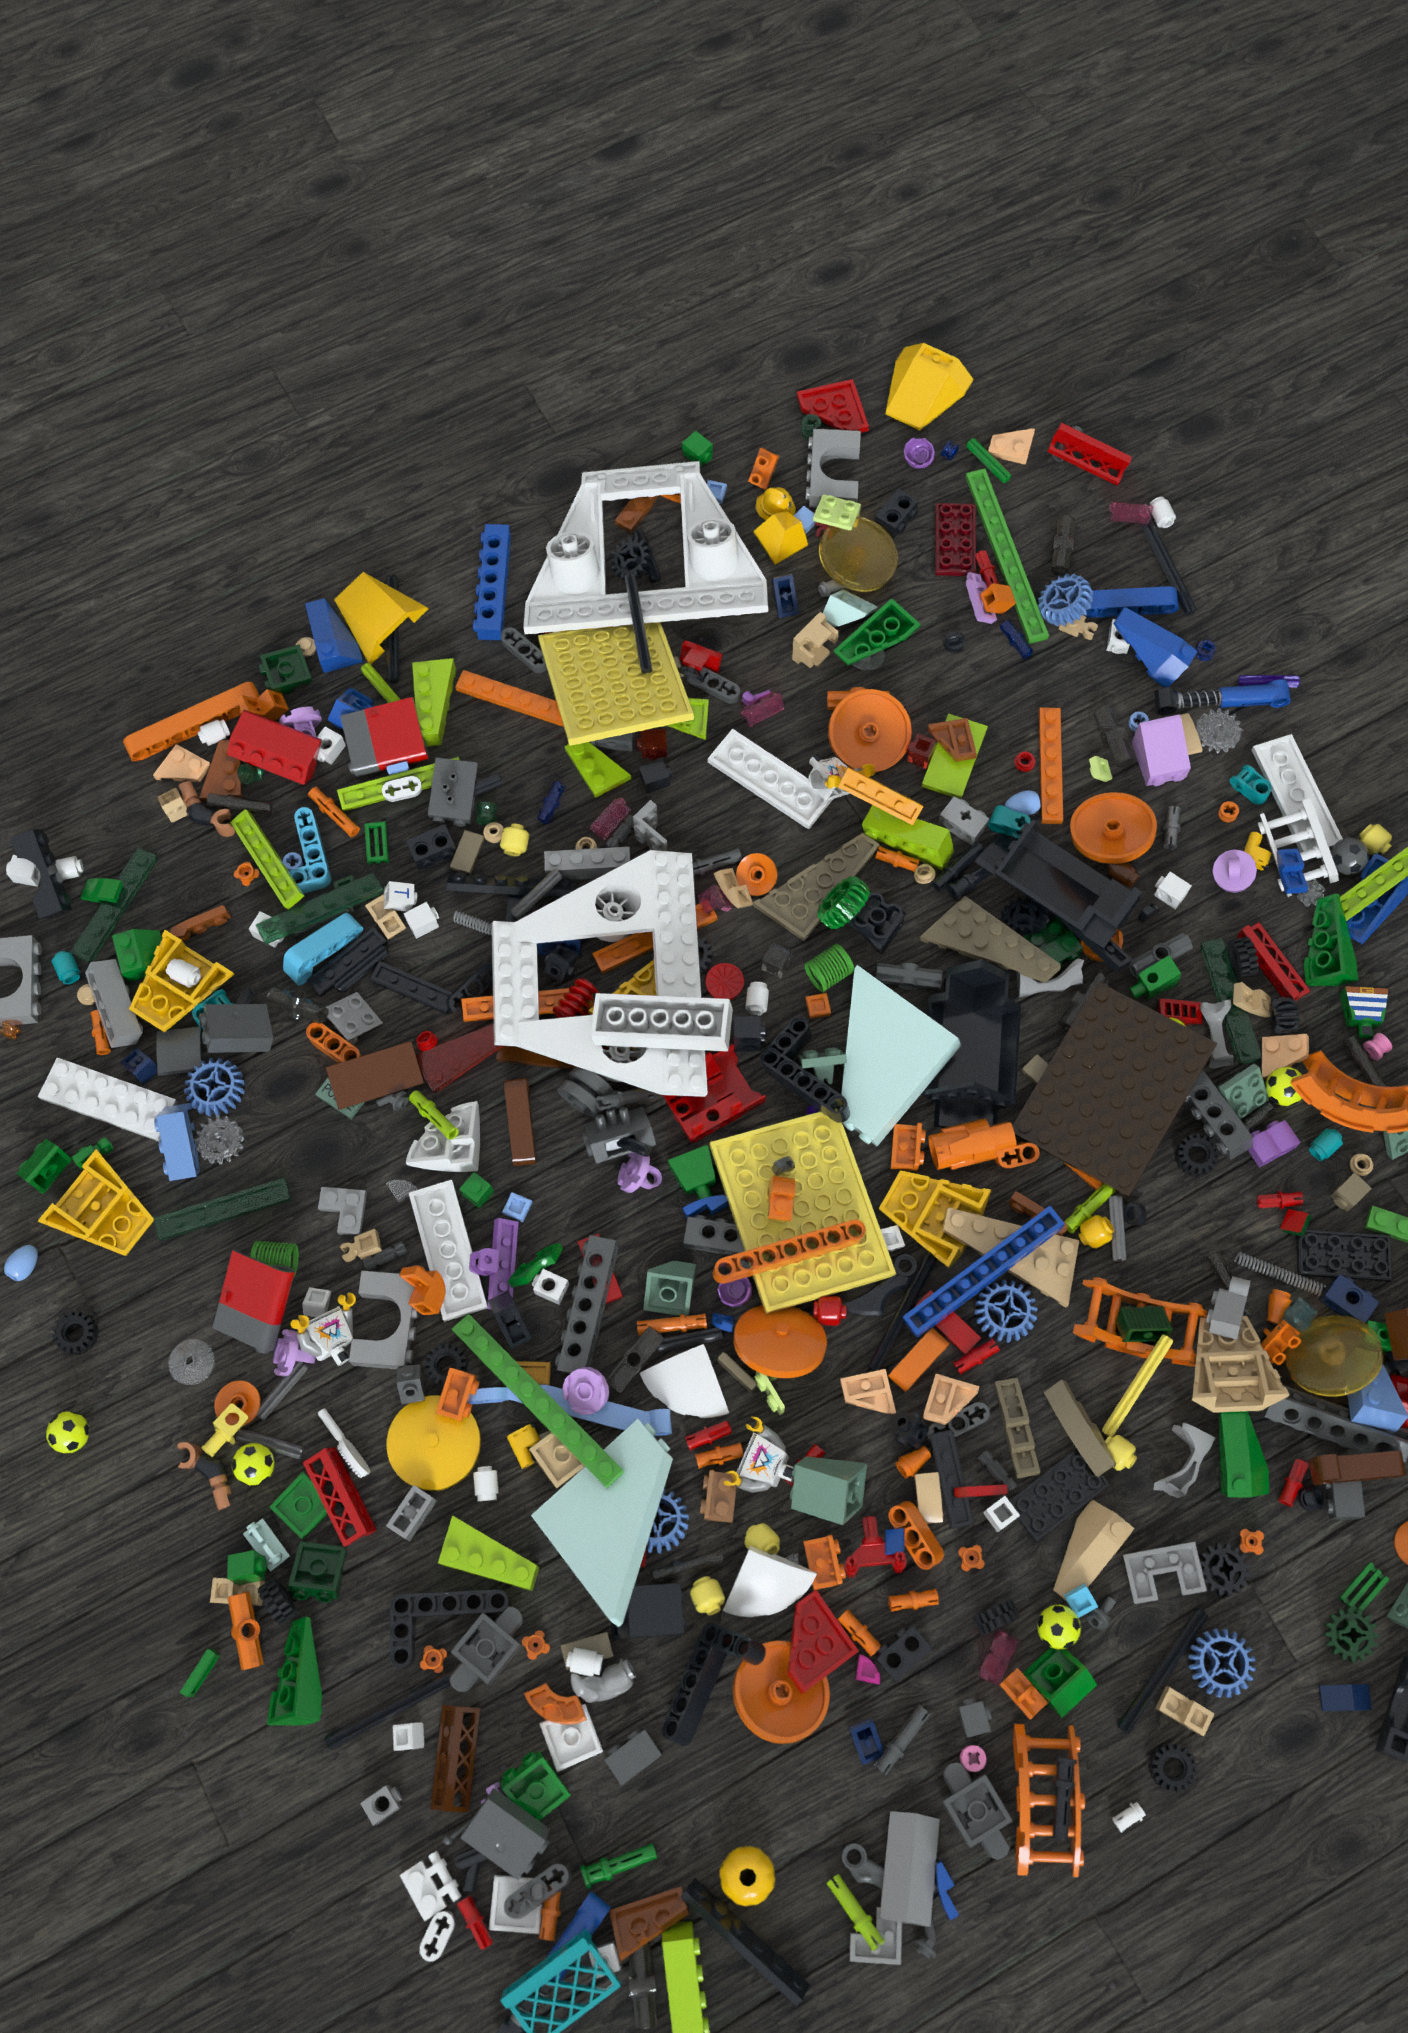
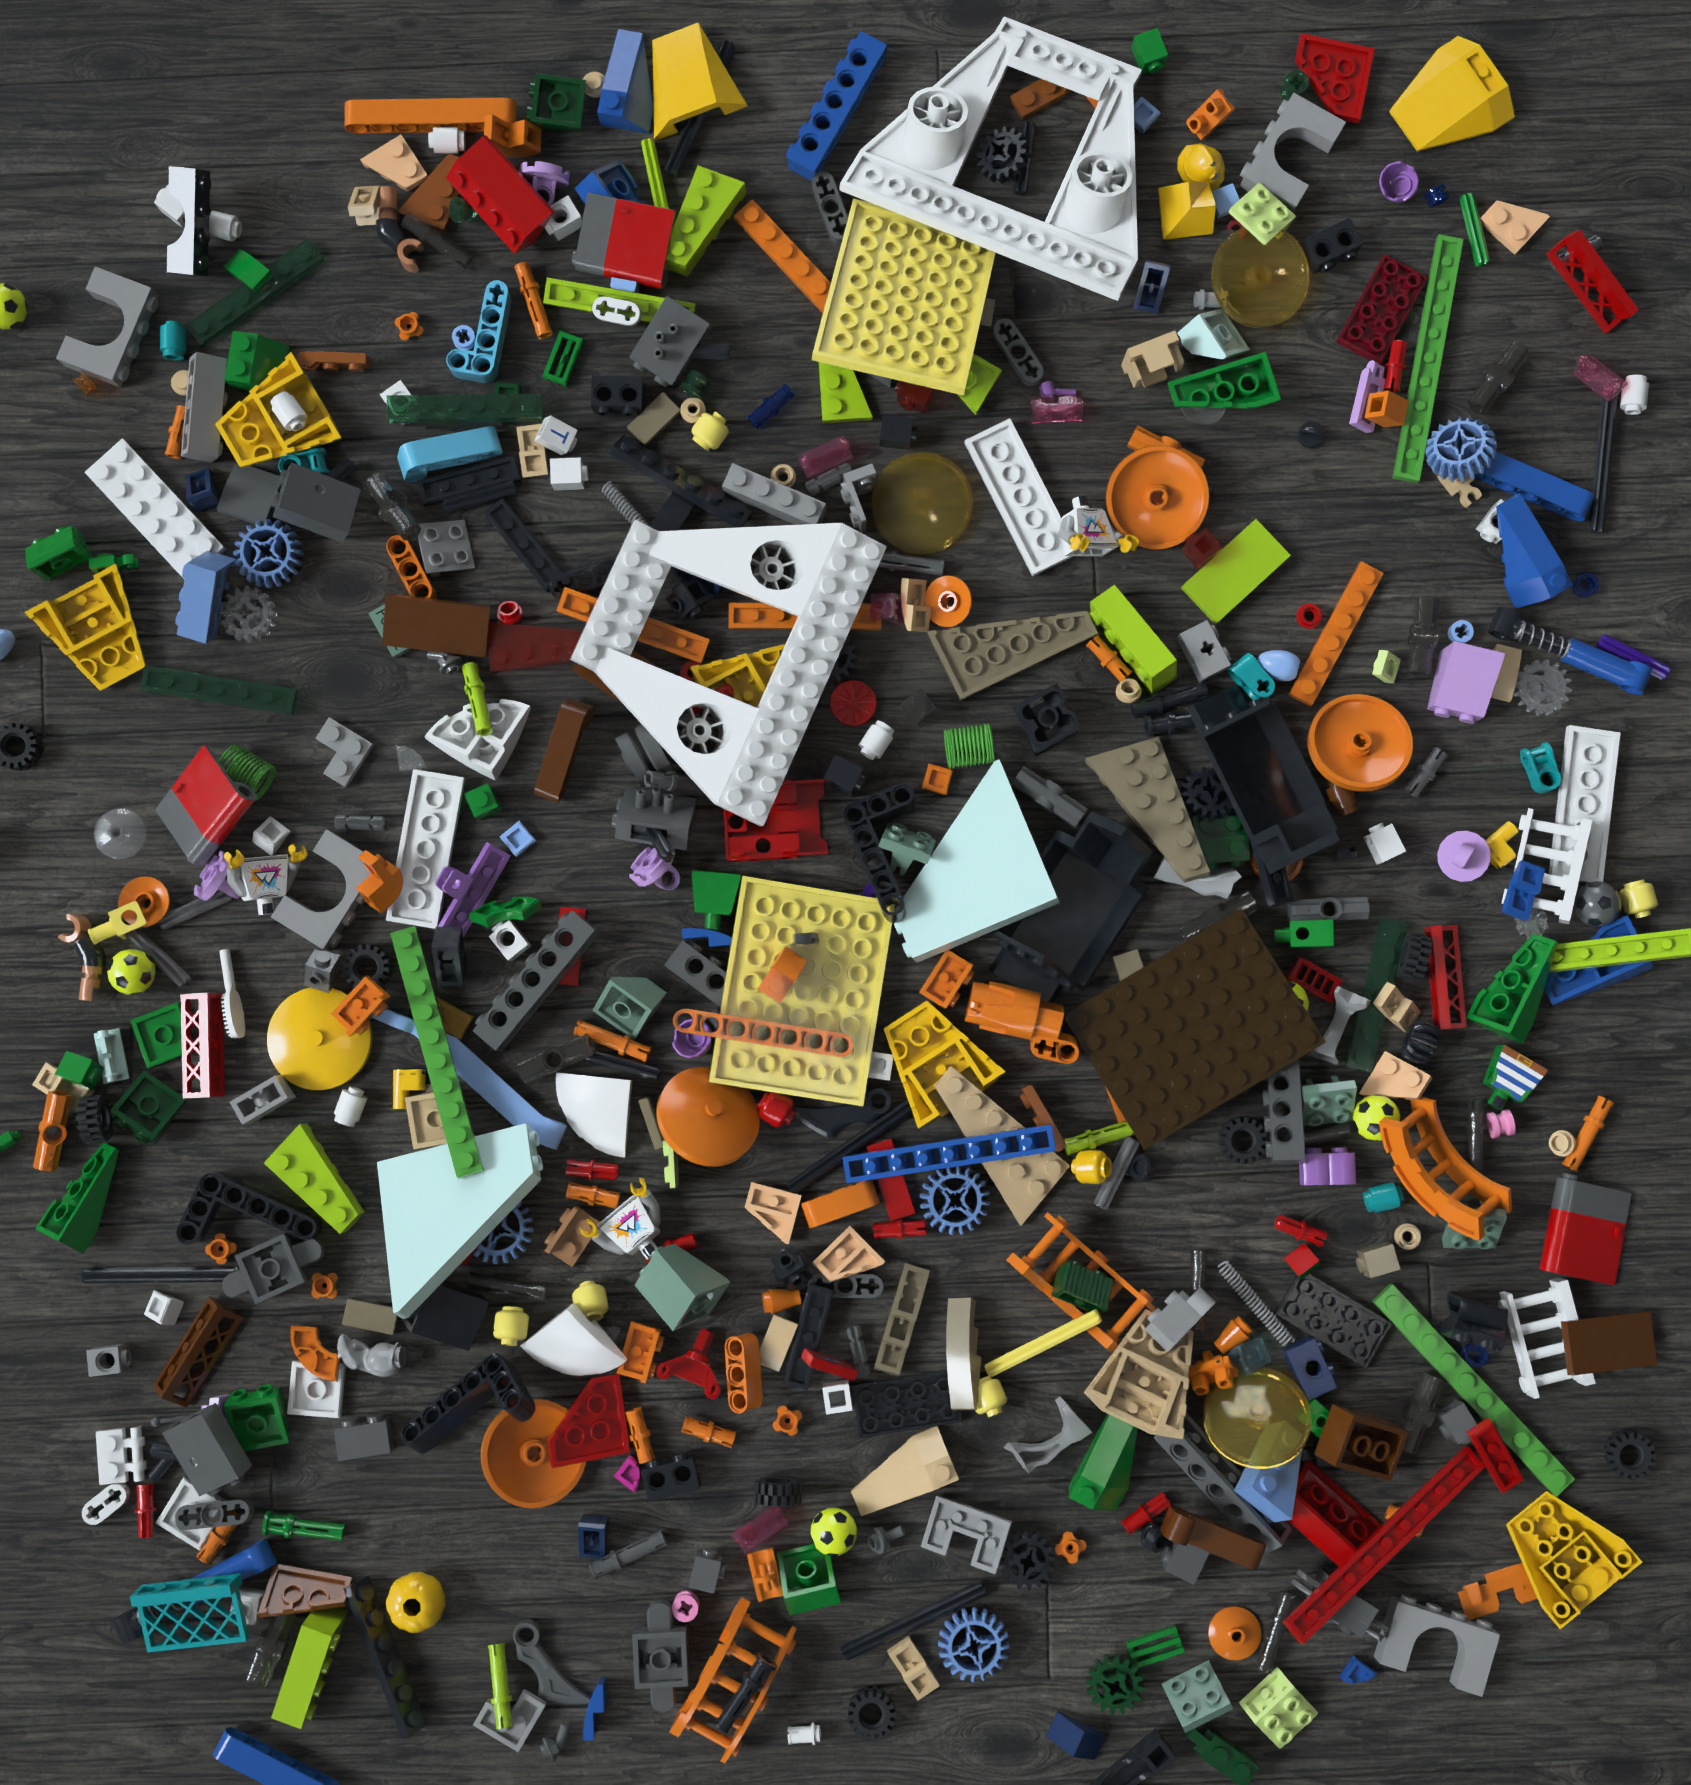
camera: 25 degrees right, 15 degrees up
lime plate [230,809,304,910] -> none
tan plate [340,1229,382,1262] -> none
flat silver axle [510,869,562,920] -> none
red piece [553,978,600,1018] -> none
lavender tile [563,1367,609,1415] -> none
white brick [566,1647,603,1676] -> none
white brick [590,993,733,1051] -> none
black axle [625,573,652,674] -> none
red piece [677,640,723,681] -> none
blue tile [711,1313,735,1332] -> none
green gear [817,876,870,929] -> none
light orange fence [837,765,923,825] -> none
light grey slope [879,1811,940,1927] -> none
blue piece [885,1528,904,1555] -> none
dark orange wing [928,718,977,762] -> none
clear blue pin [999,620,1033,659] -> none
medium azure plate [1064,1583,1098,1618] -> none
orange bush [1218,801,1239,823] -> none
none -> clear yellow dish [872,452,973,554]

